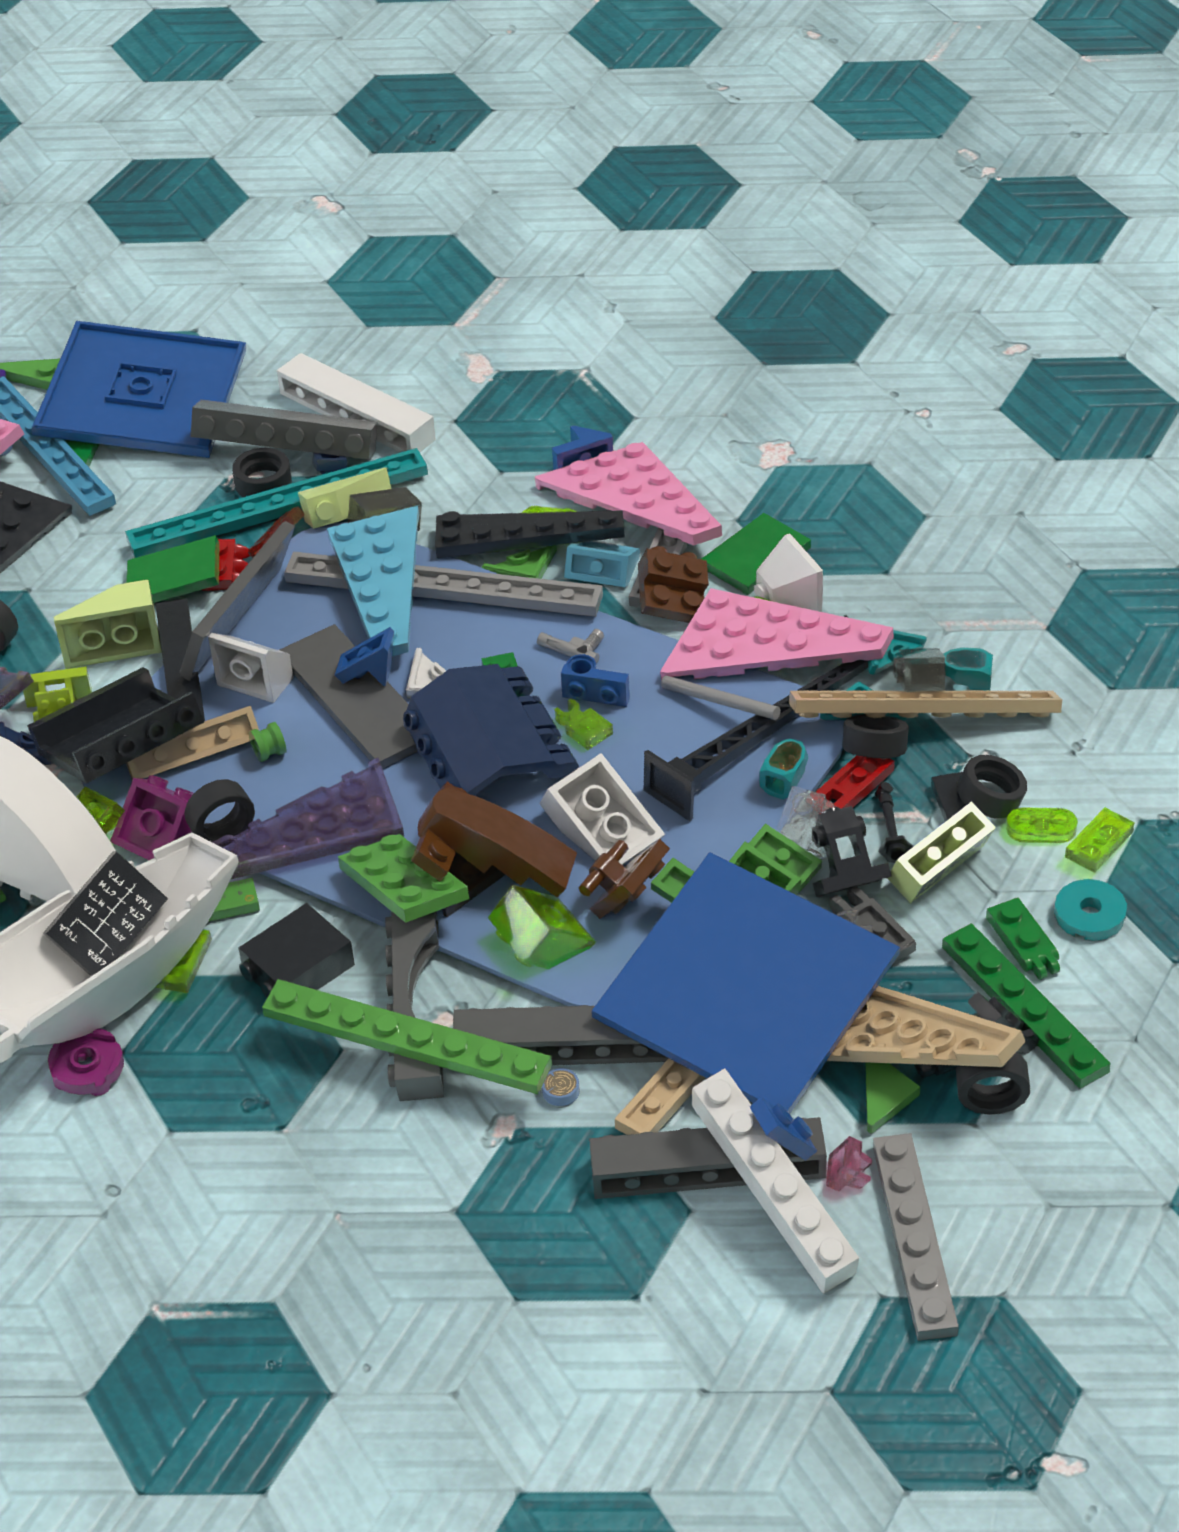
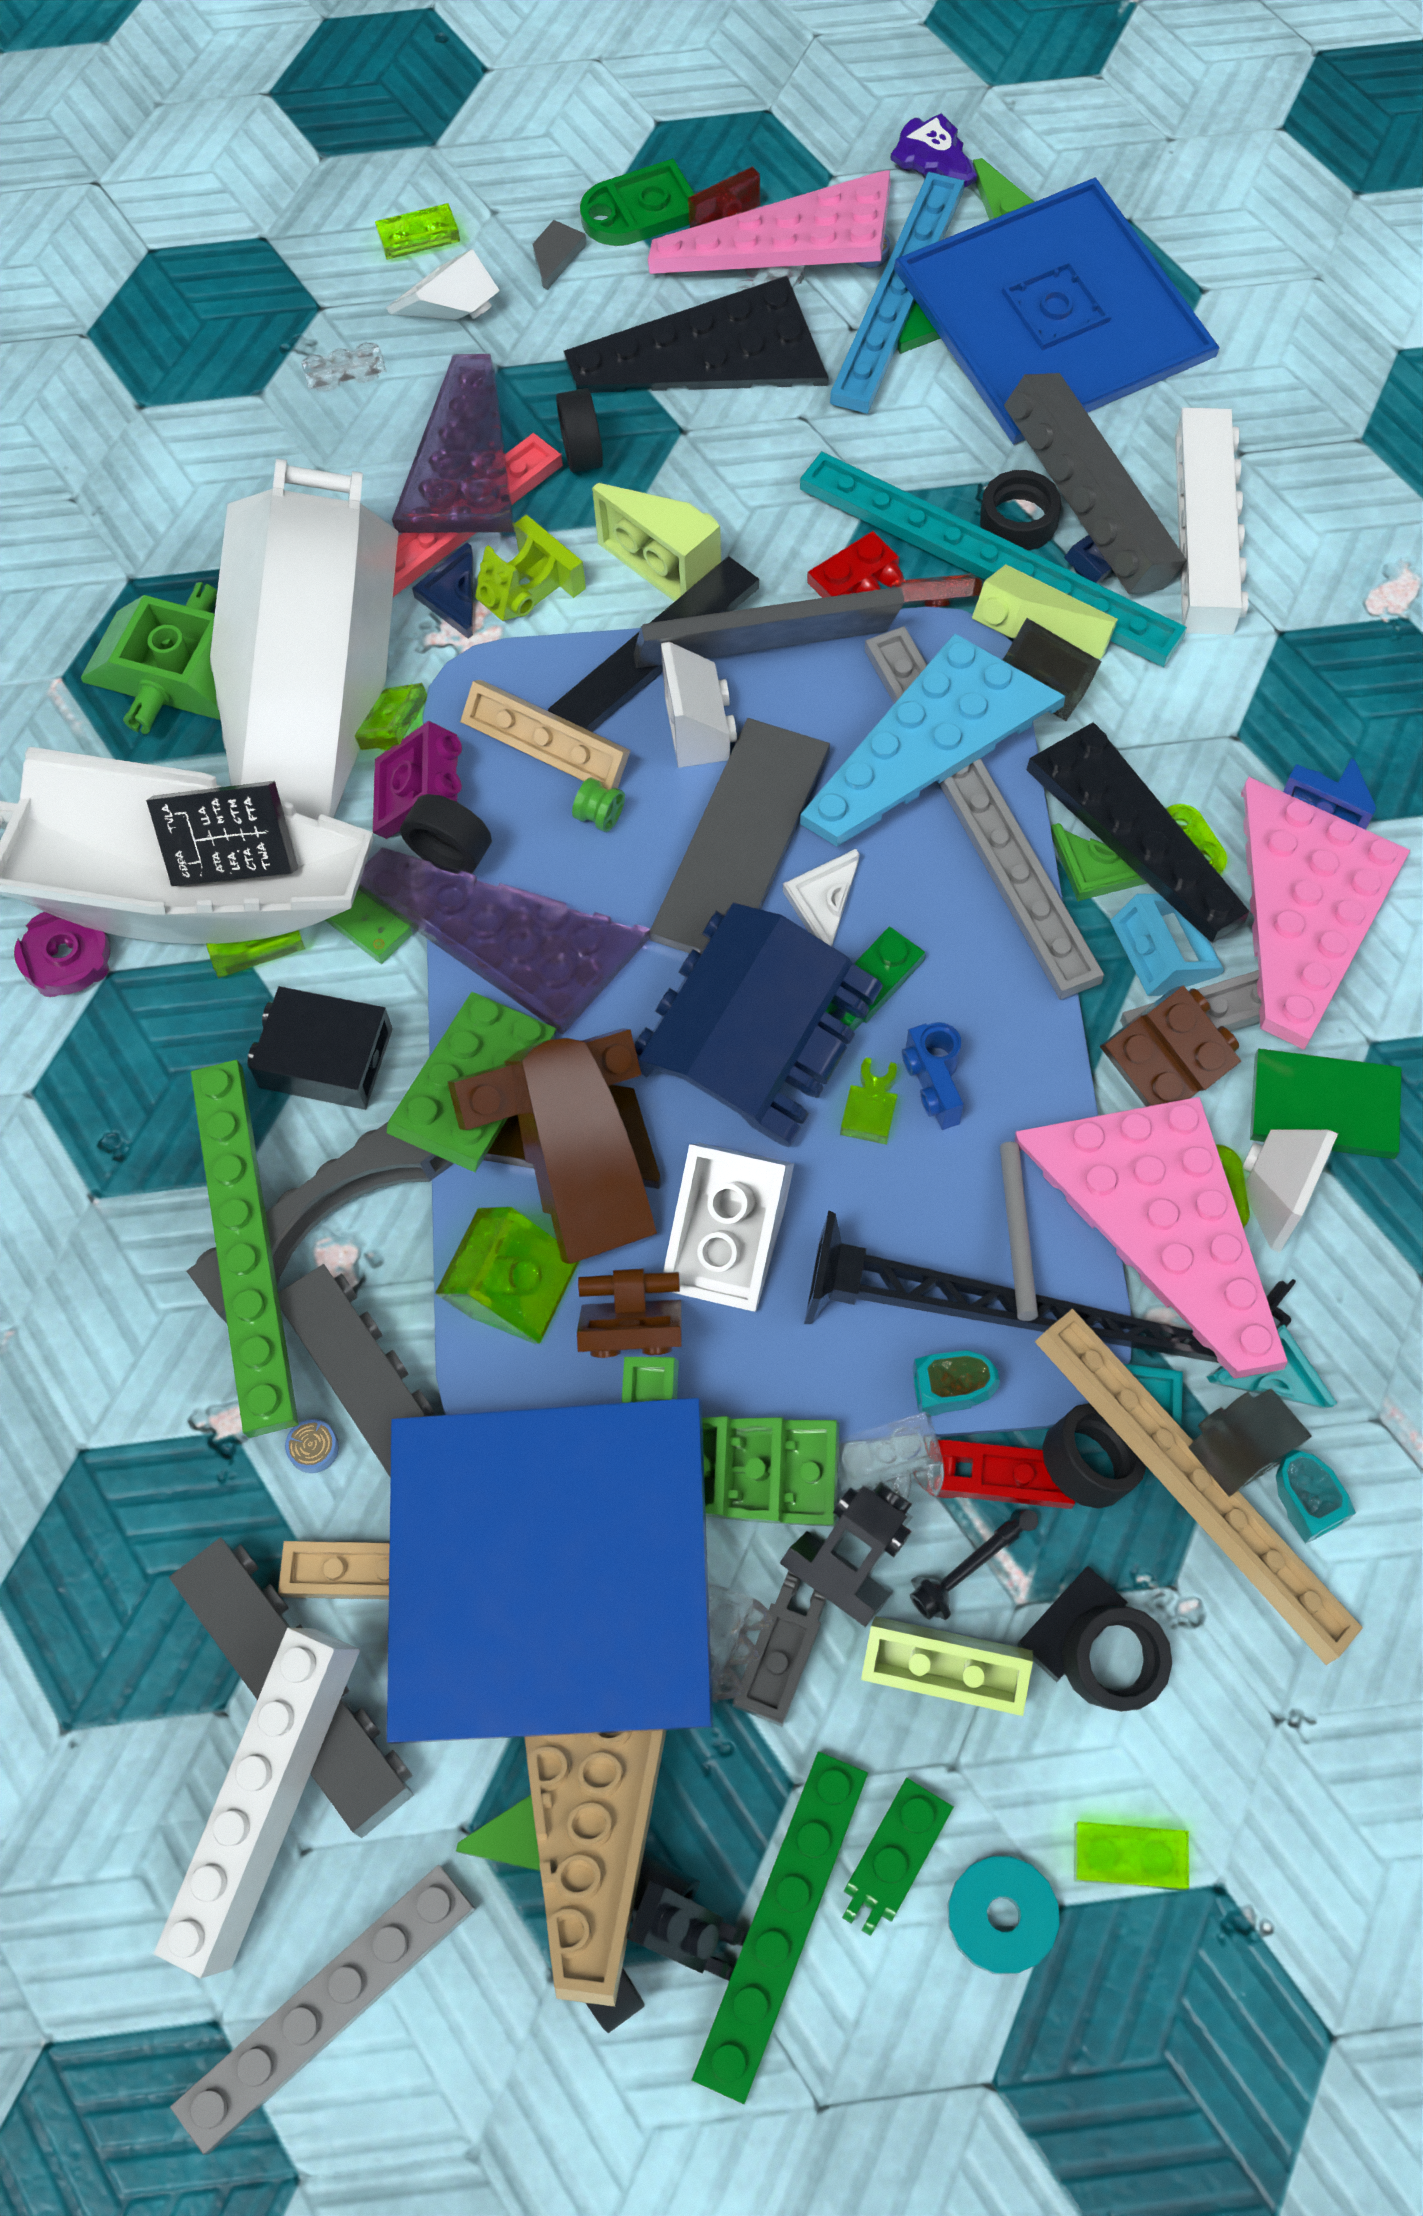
camera: 55 degrees right, 20 degrees up
black panel [27,667,204,784] -> none
green tile [126,535,220,603] -> none
blue slope [335,627,394,686] -> none
light grey hose [537,629,604,663] -> none
blue plate [749,1097,817,1161] -> none
clear pink tile [826,1136,872,1191] -> none
clear neon green plate [1006,808,1078,843] -> none

